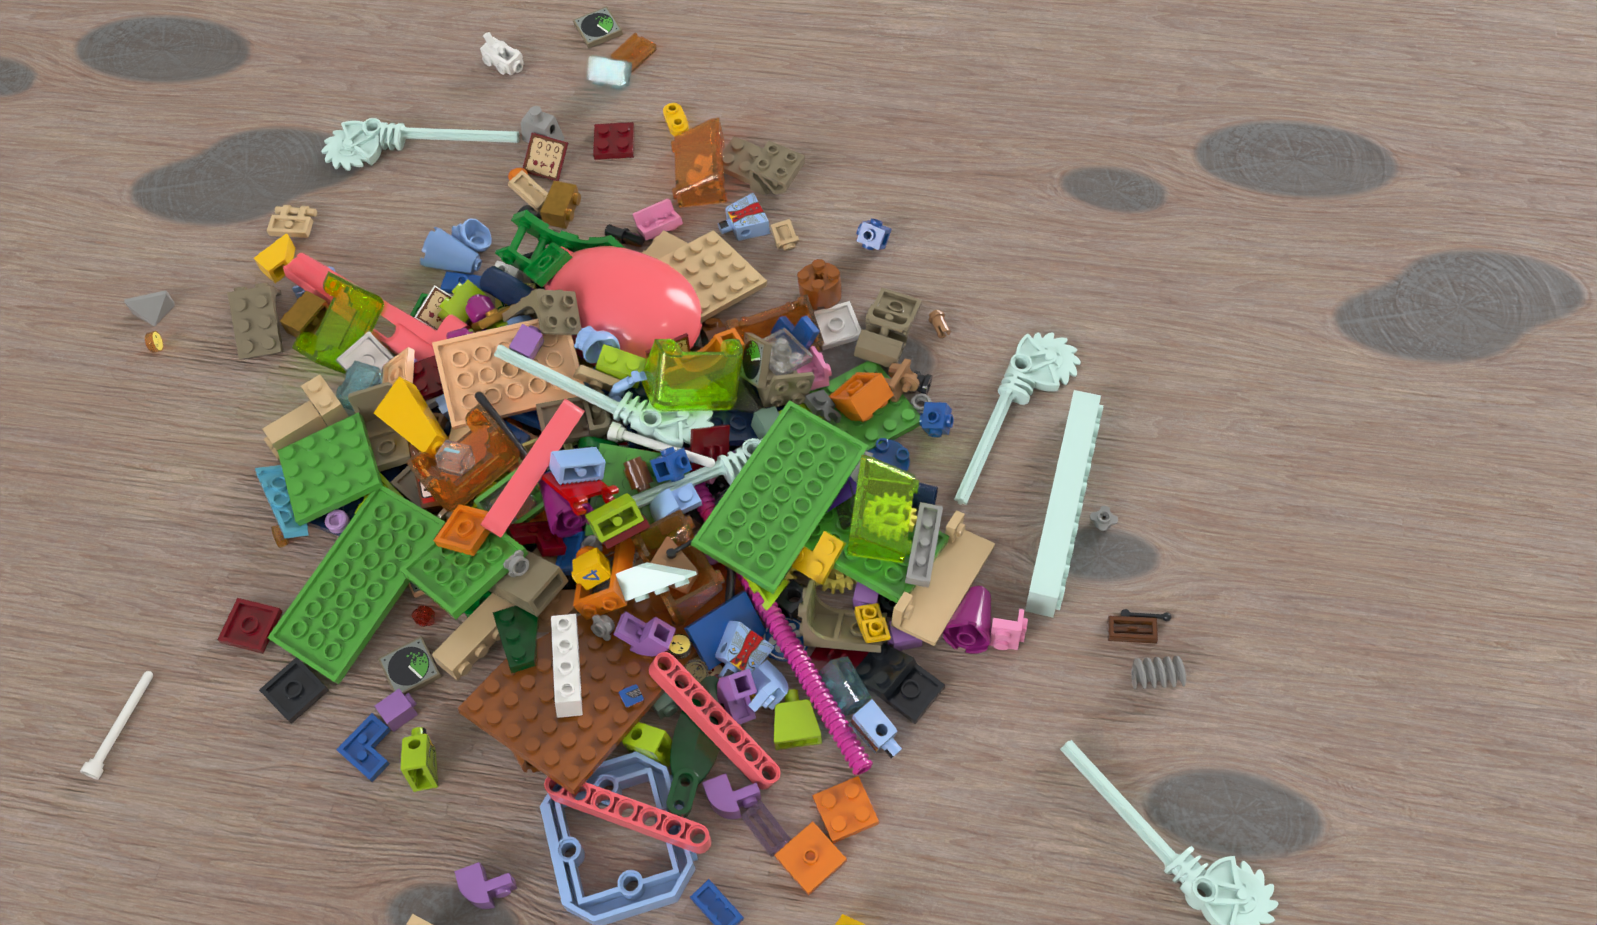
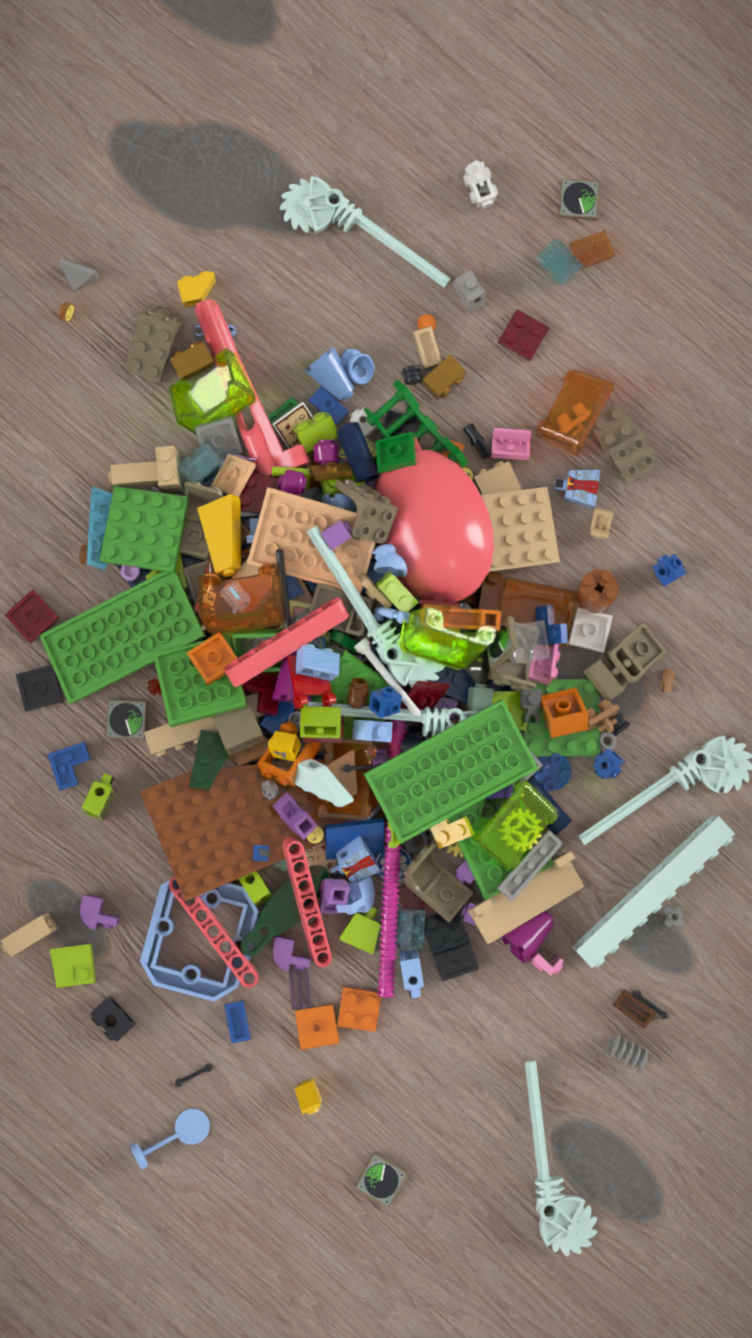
camera: 25 degrees right, 25 degrees up
tan plate [267,205,317,238] -> none
medium lavender brick [375,689,418,732] -> none
light grey plate [503,550,529,577] -> none
piece [523,133,569,181] -> none
white brick [551,614,583,718] -> none
yellow plate [663,103,689,137] -> none
clear smoke tile [684,659,708,683] -> none
yellow slope [854,603,891,644] -> none

